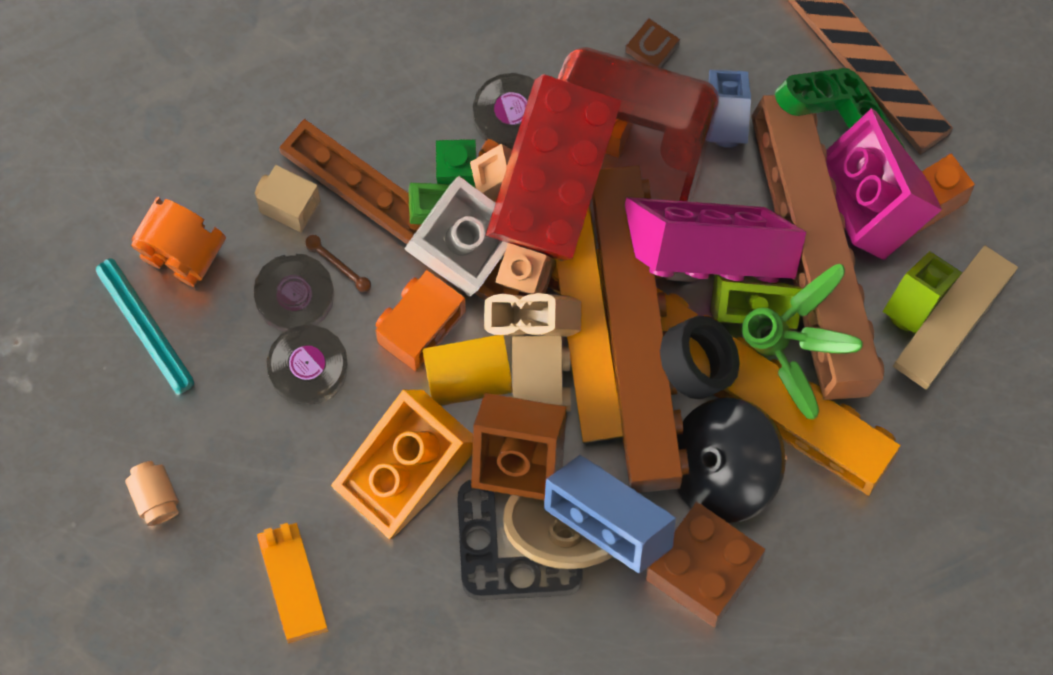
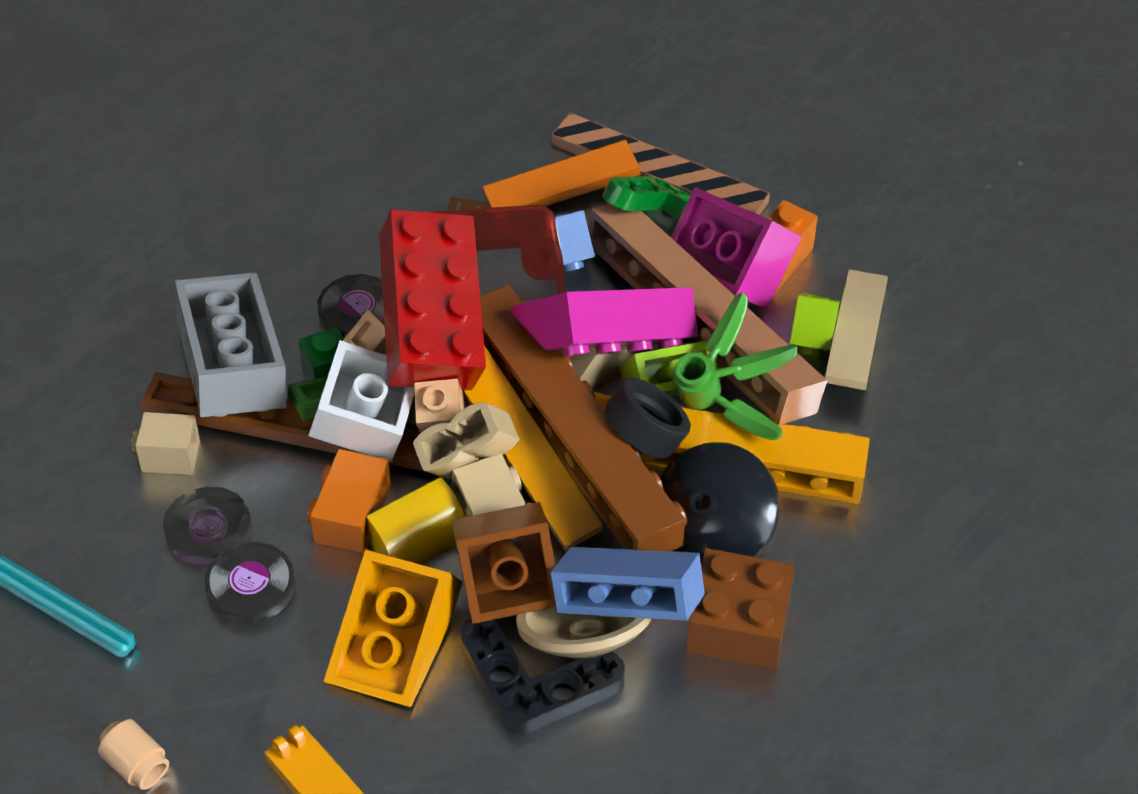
camera: 25 degrees left, 20 degrees down
orange brick [131,197,226,287] -> none
reddish brown hinge [305,235,371,292] -> none
none -> light grey brick [175,272,286,418]
none -> orange tile [482,140,640,223]

